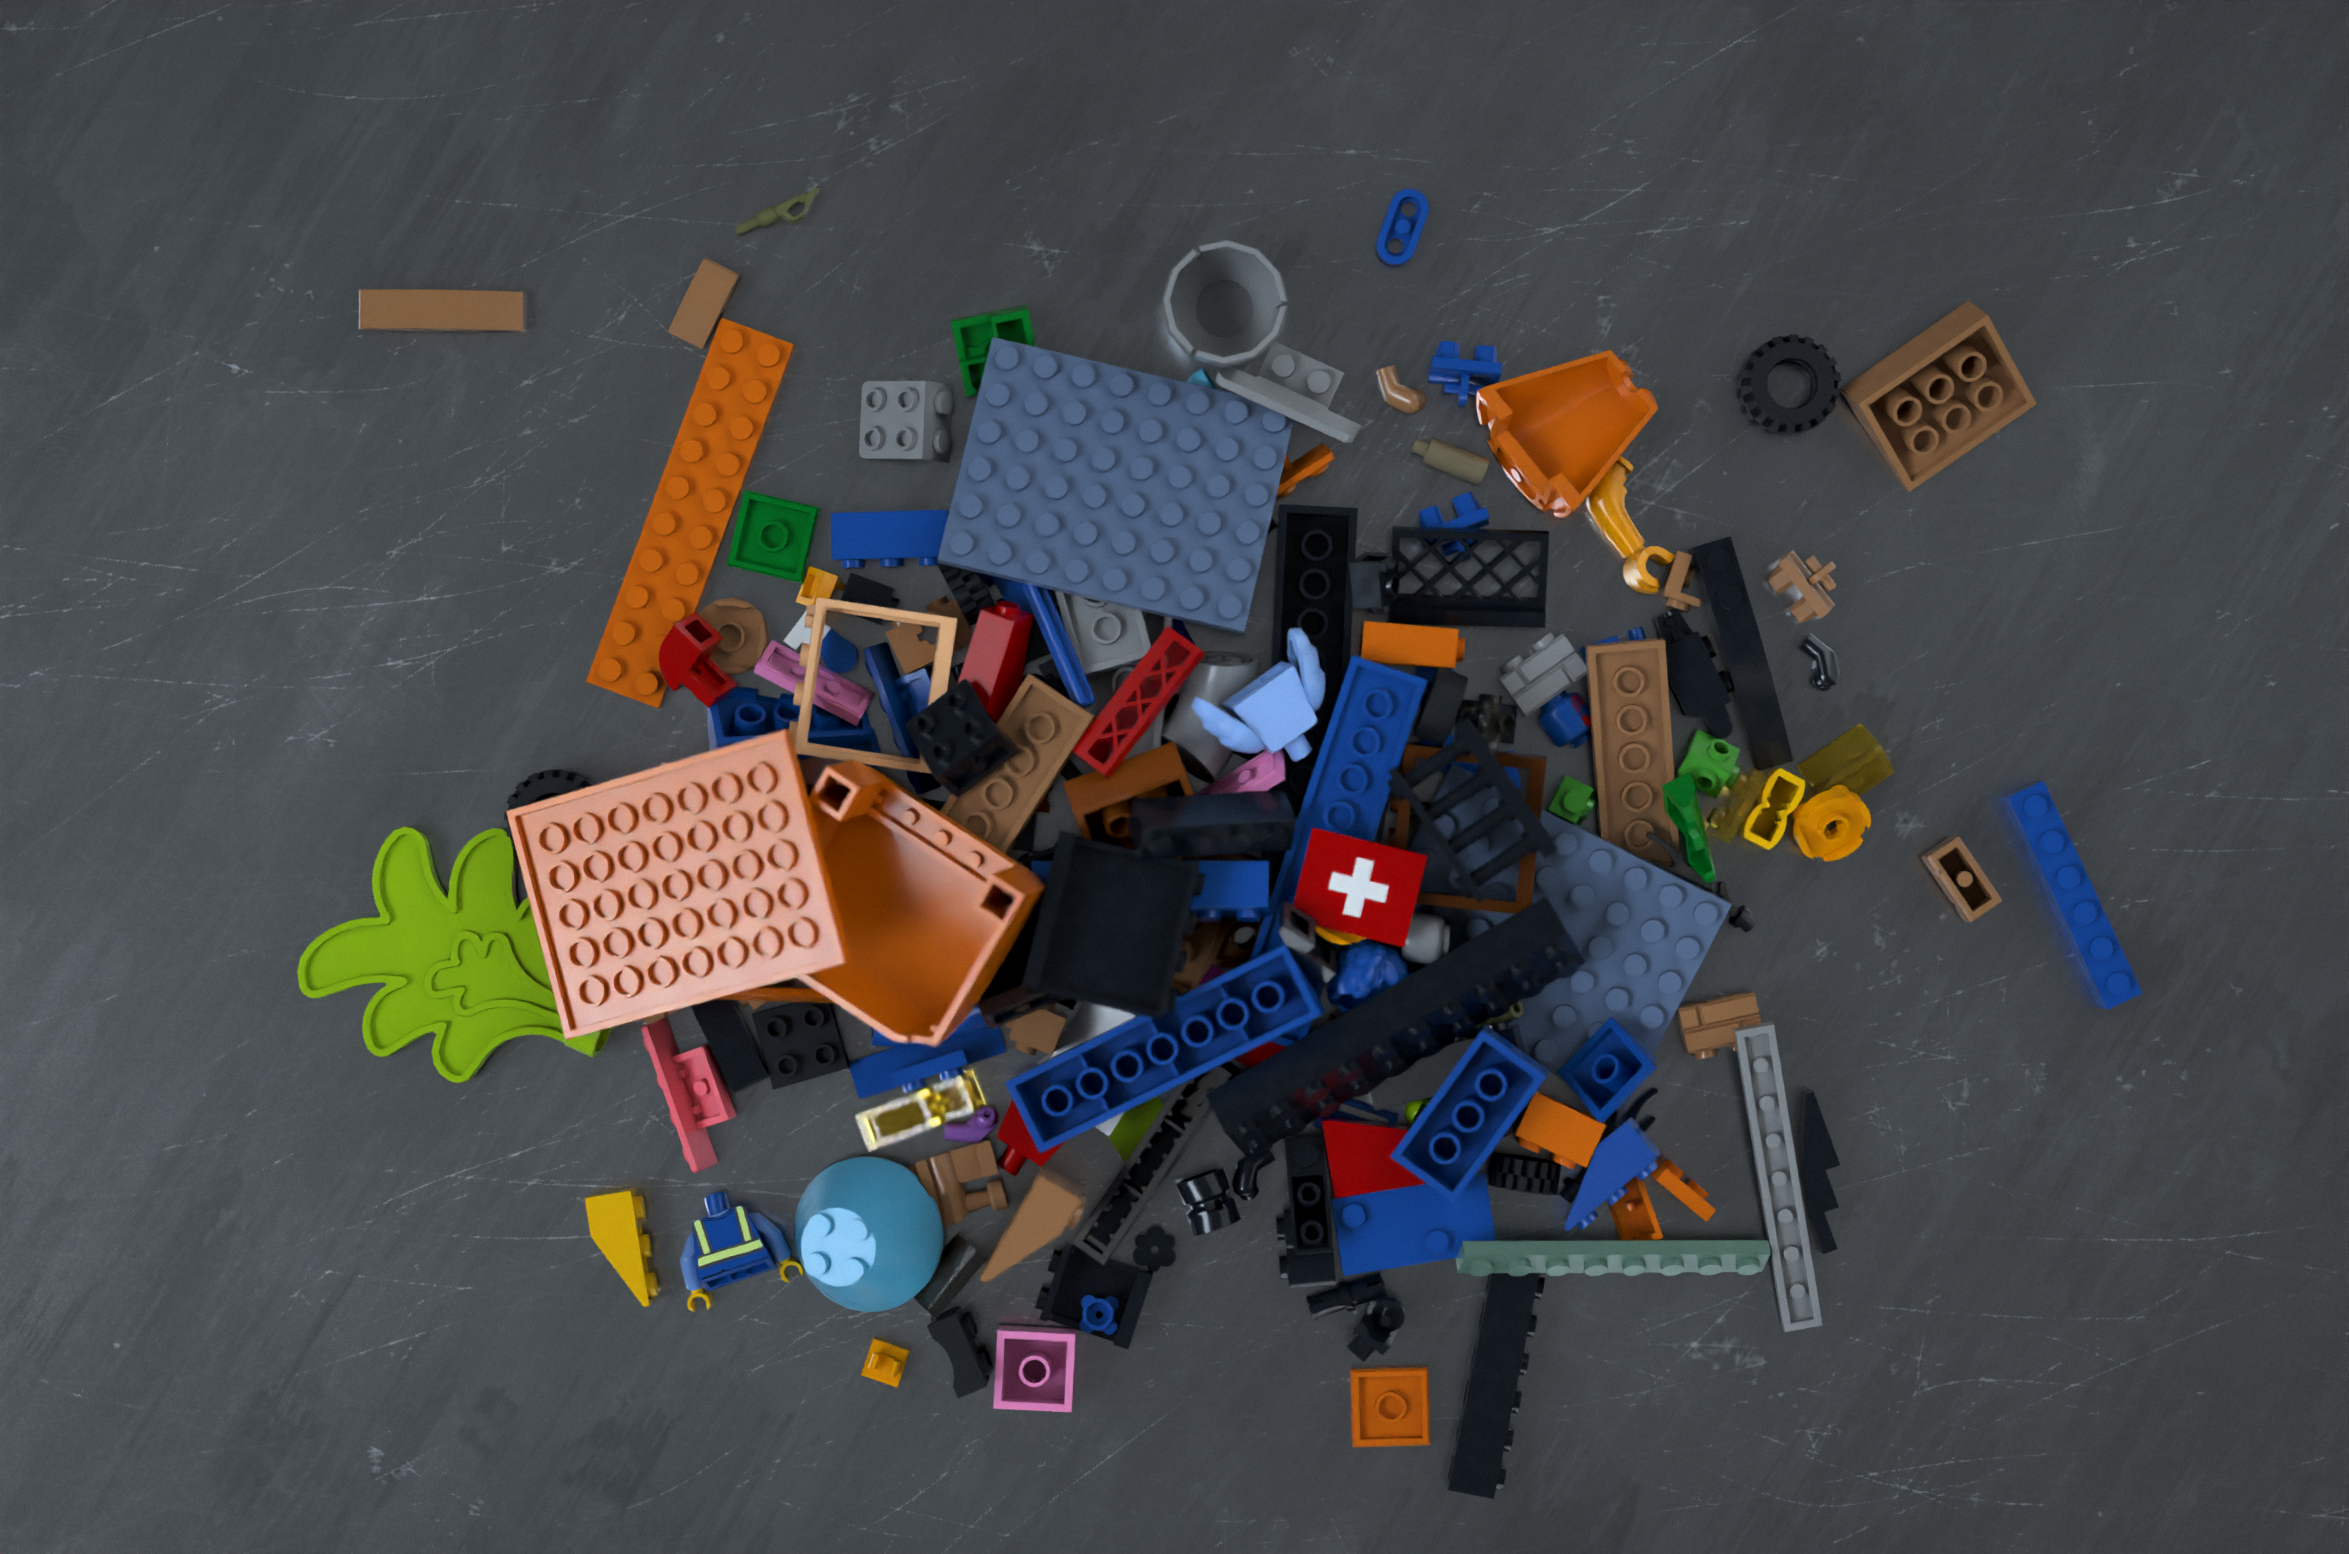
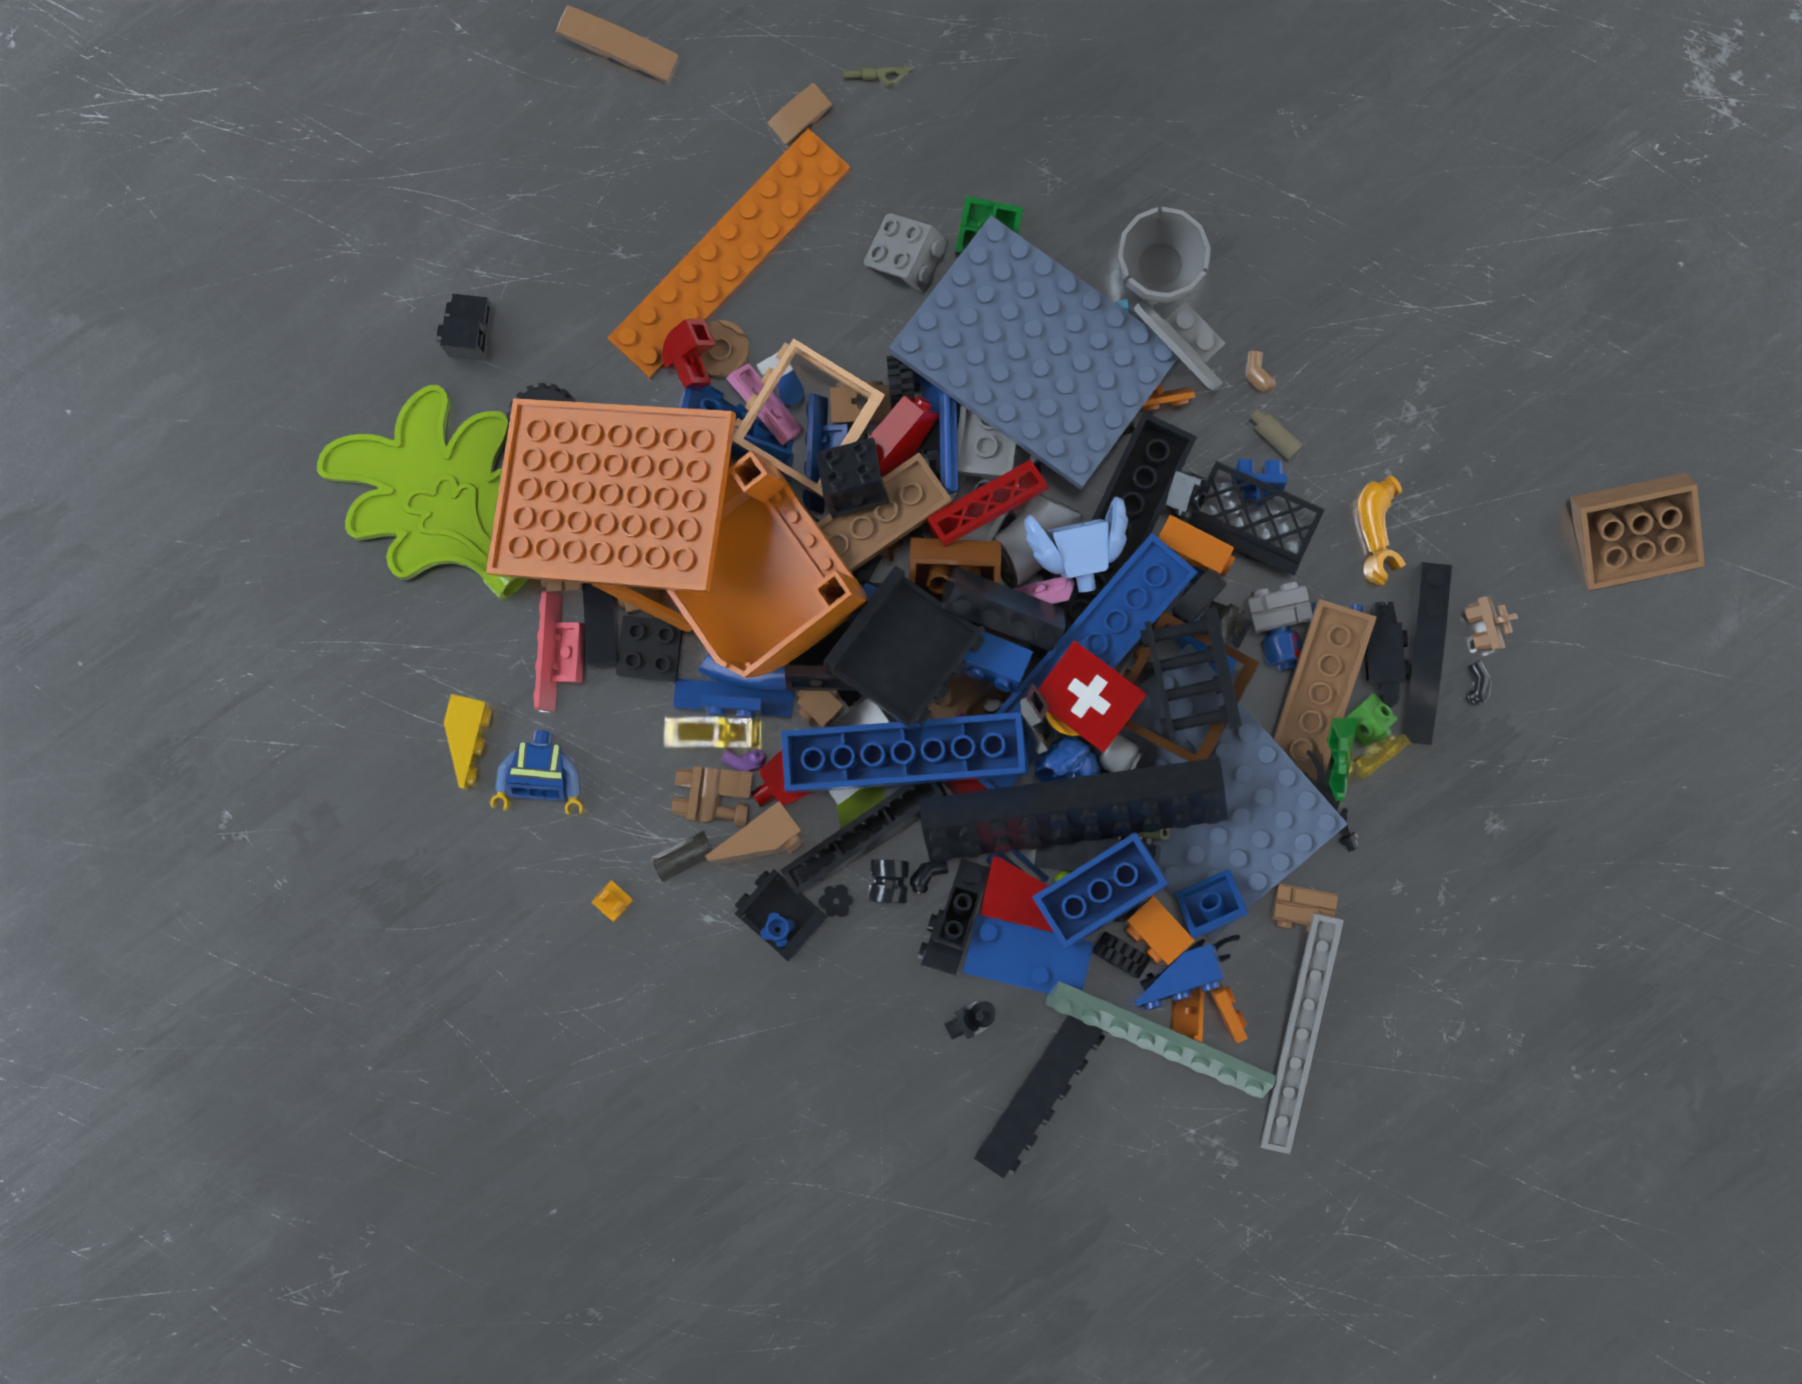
camera: 30 degrees right, 5 degrees down
green tile [726,490,821,583] -> none
medium azure cone [794,1156,944,1312] -> none
light orange tile [795,566,846,606] -> none
blue brick [831,510,949,568] -> none
black brick [840,573,900,626] -> none
black brick [927,1305,993,1399] -> none
bright pink brick [993,1325,1076,1412] -> none
black pin [1306,1273,1388,1321] -> none
orange tile [1350,1366,1430,1447] -> none
blue plate [1376,189,1429,266] -> none
blue hips [1428,341,1502,406] -> none
orange cone [1476,350,1659,518] -> none
bright green brick [1545,775,1596,826] -> none
medium nougat bracket [1659,551,1702,613] -> none
black tyre [1738,334,1841,435] -> none
yellow brick [1739,768,1805,850] -> none
light orange plate [1792,785,1871,861] -> none
clear yellow panel [1798,724,1895,797] -> none
black slope [1798,1089,1840,1254] -> none
medium nougat brick [1920,835,2003,922] -> none
blue brick [2001,780,2143,1010] -> none
none -> black brick [437,293,491,361]

